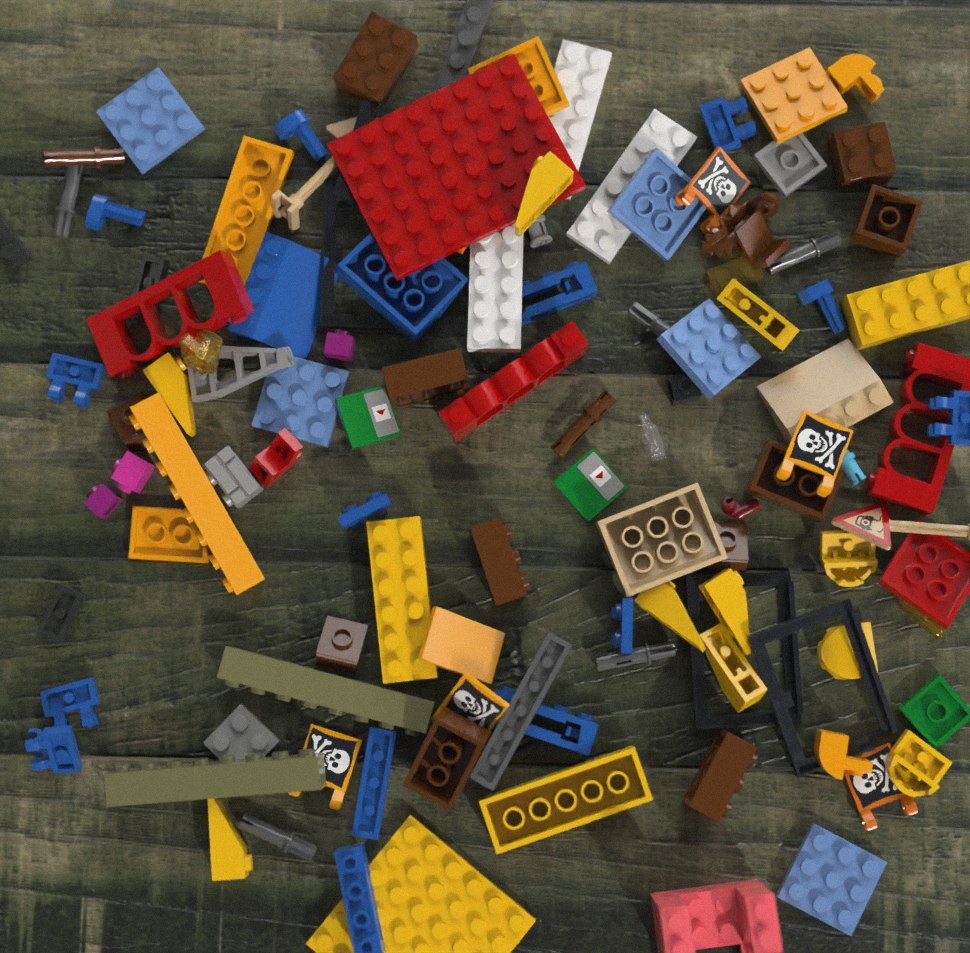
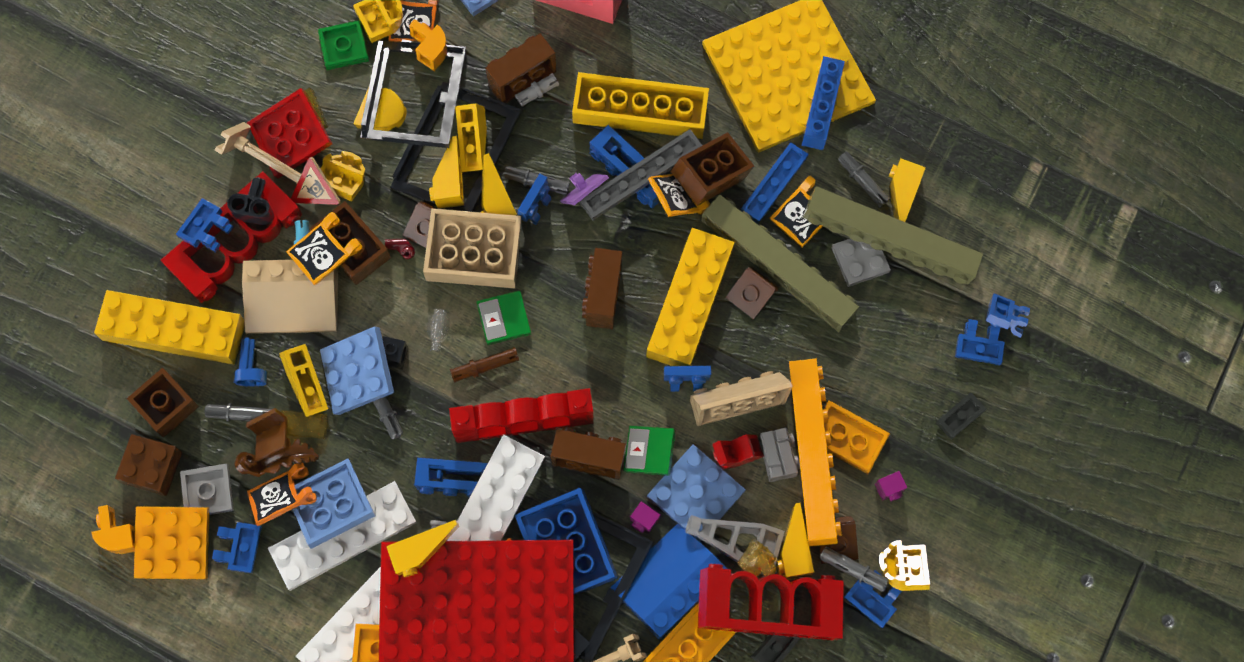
camera: 160 degrees left, 10 degrees down
dark pink brick [111,450,156,494] -> none
light orange tile [418,606,505,685] -> none
none -> black beam [227,177,274,225]
none -> light grey pin [515,73,559,107]
none -> medium lavender piece [560,173,609,205]
none -> tan slope [690,371,793,426]
none -> dark grey axle [820,546,889,591]
none -> slope [879,541,930,591]

